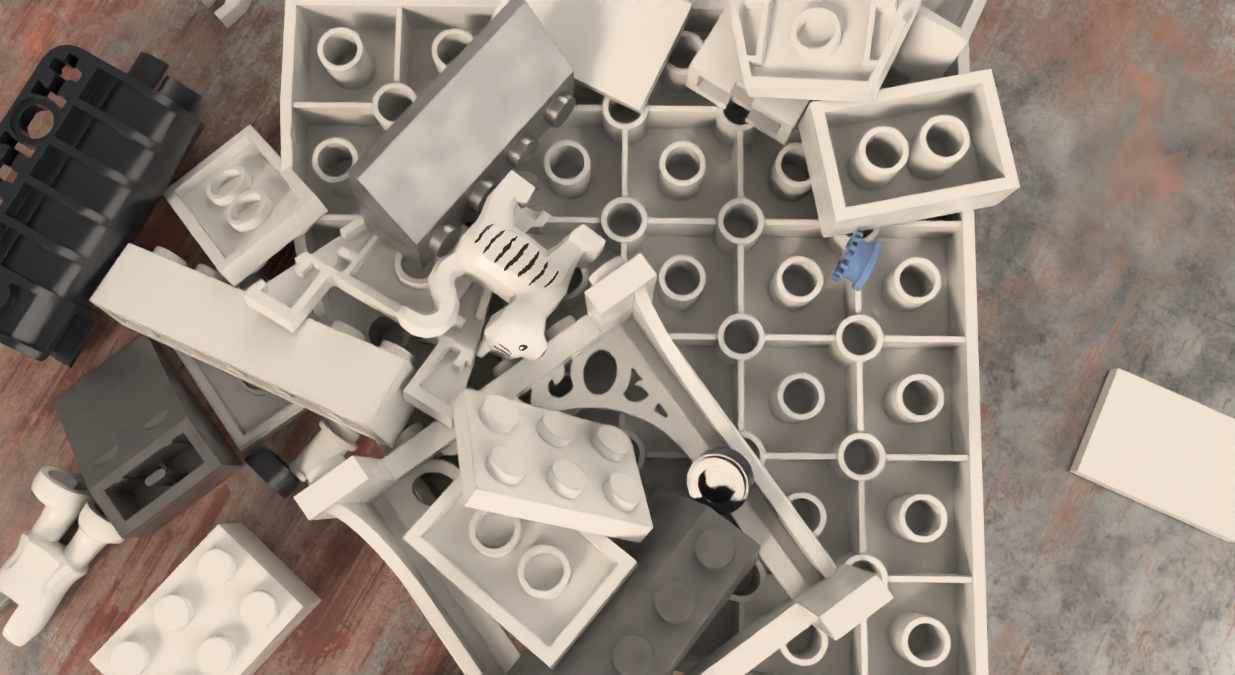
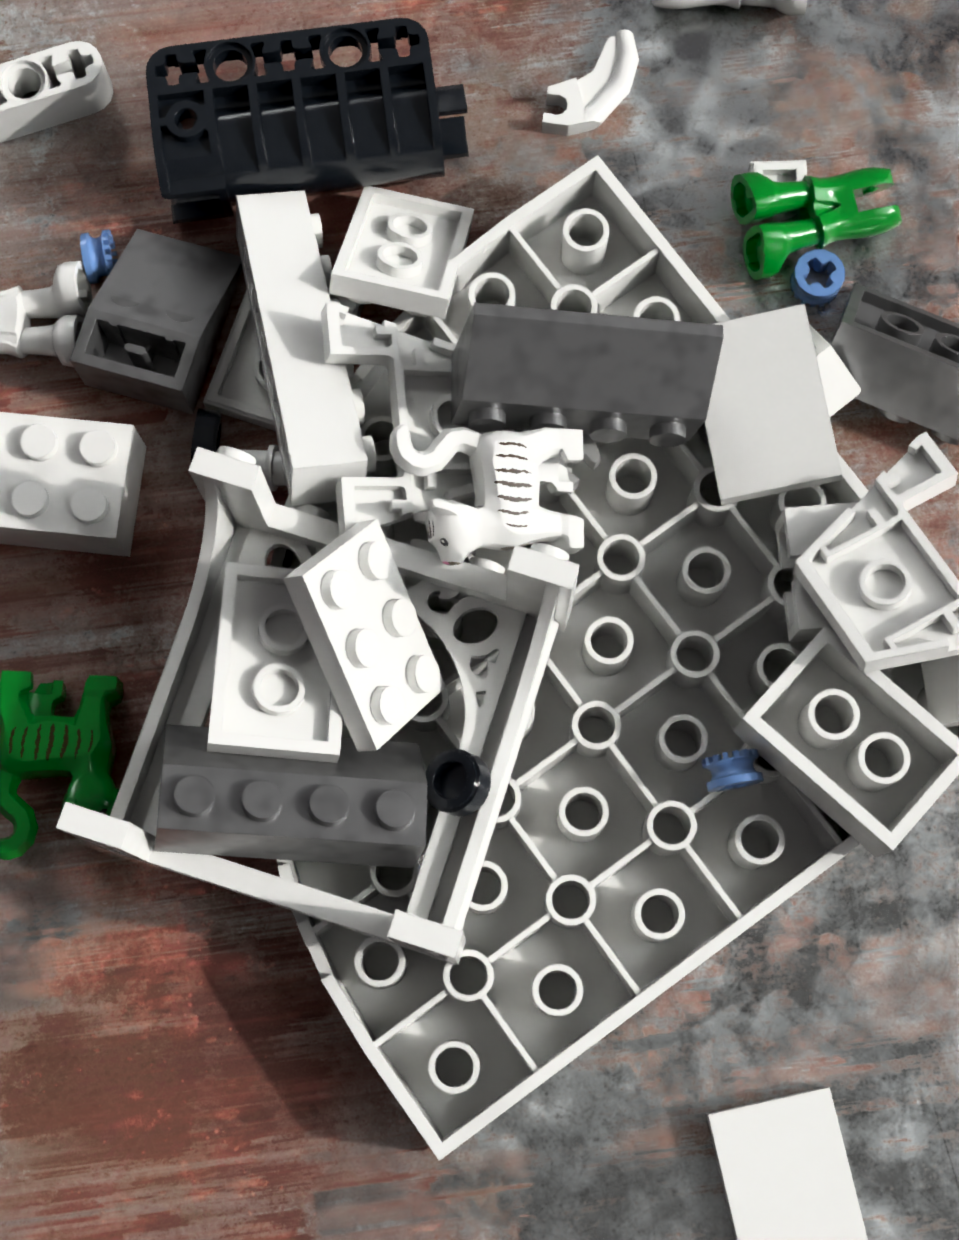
camera: 55 degrees right, 5 degrees down
none -> medium blue bush [80,229,118,284]

